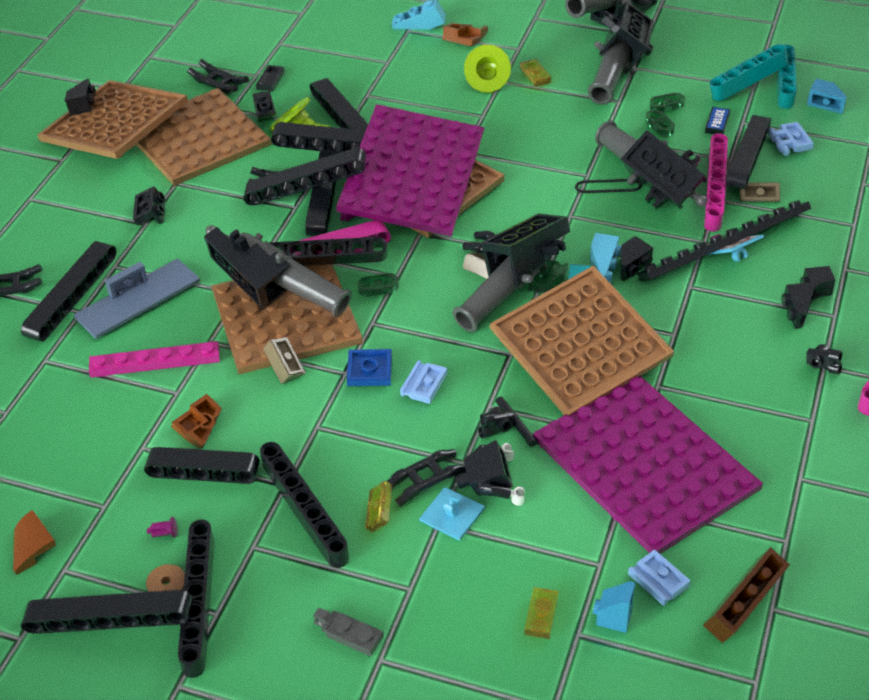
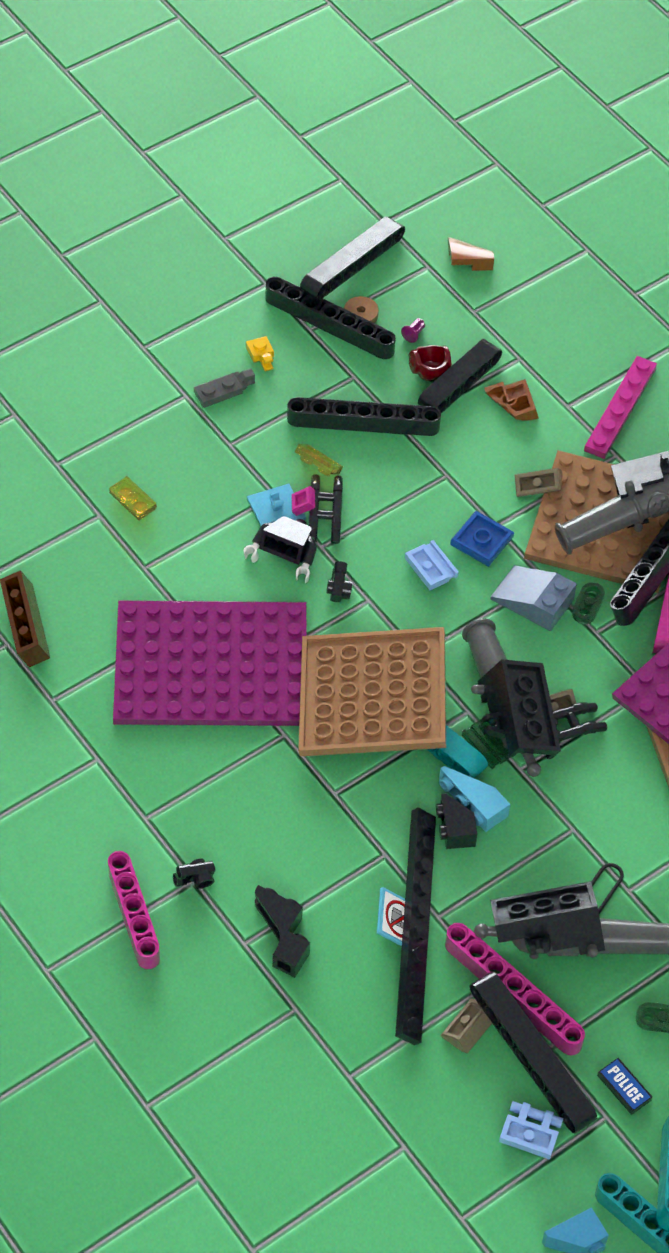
camera: 120 degrees right, 10 degrees up
black bar [495,396,537,447] -> none
dark azure slope [593,581,635,633] -> none
light blue plate [628,549,691,606] -> none
none -> yellow plate [246,336,274,371]
none -> dark pink tile [292,486,315,516]
none -> dark red hair [408,345,452,381]
none -> sand blue slope [490,565,577,631]

